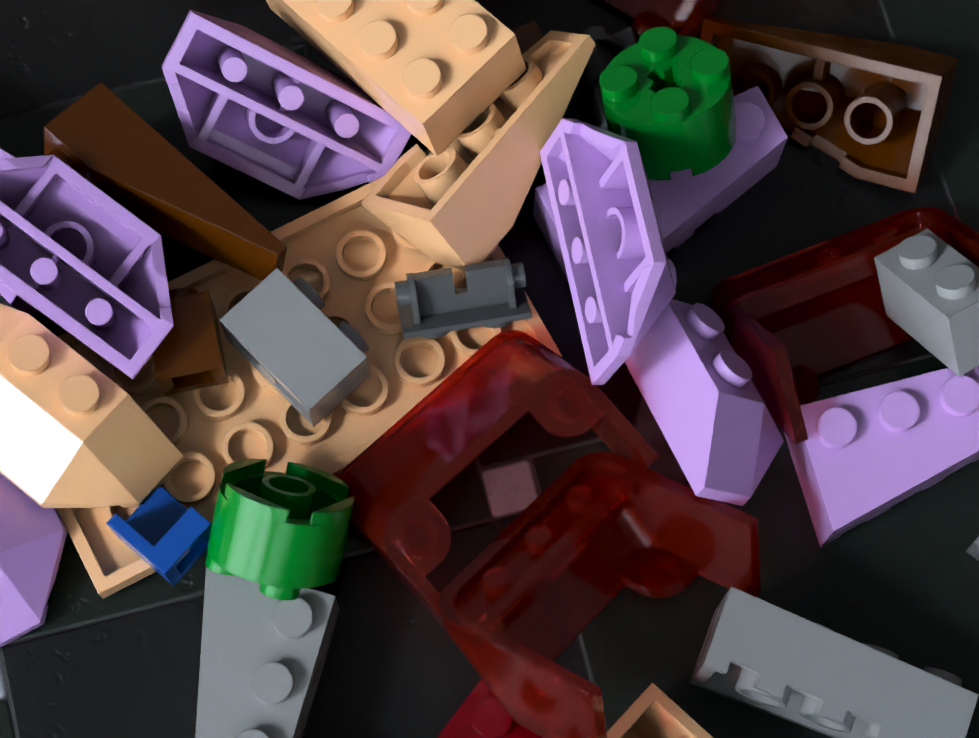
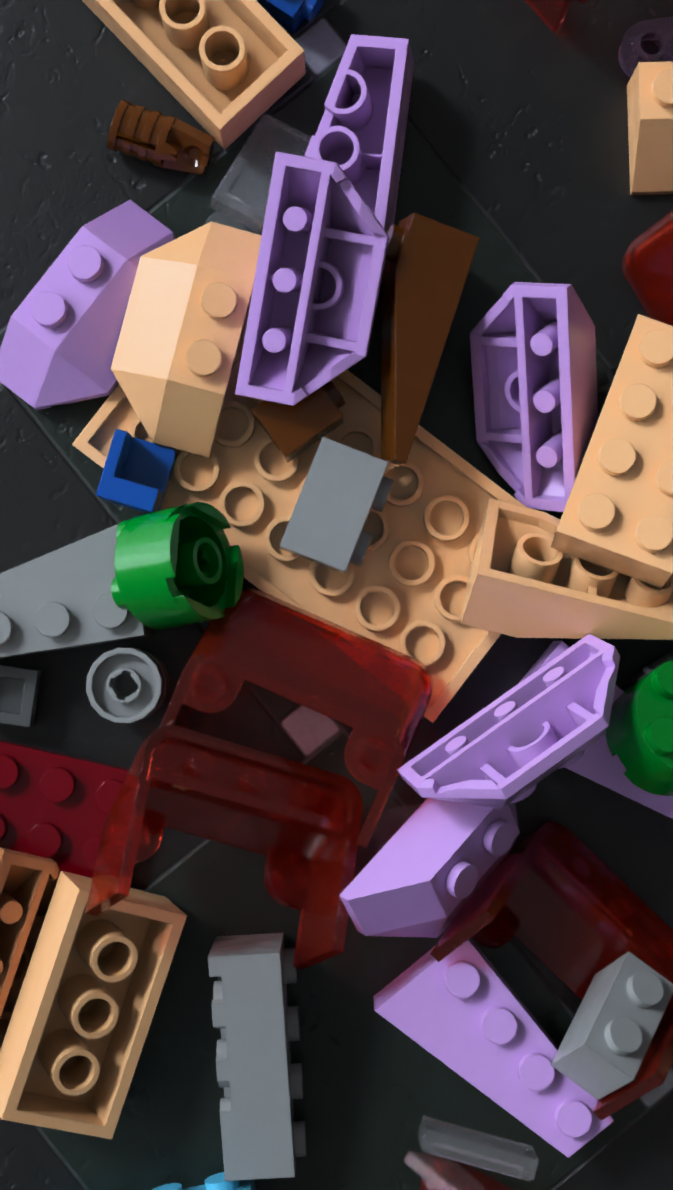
camera: 70 degrees right, 15 degrees up
dark grey hinge [394,257,532,339] -> none
none -> light grey wheel [86,648,170,723]

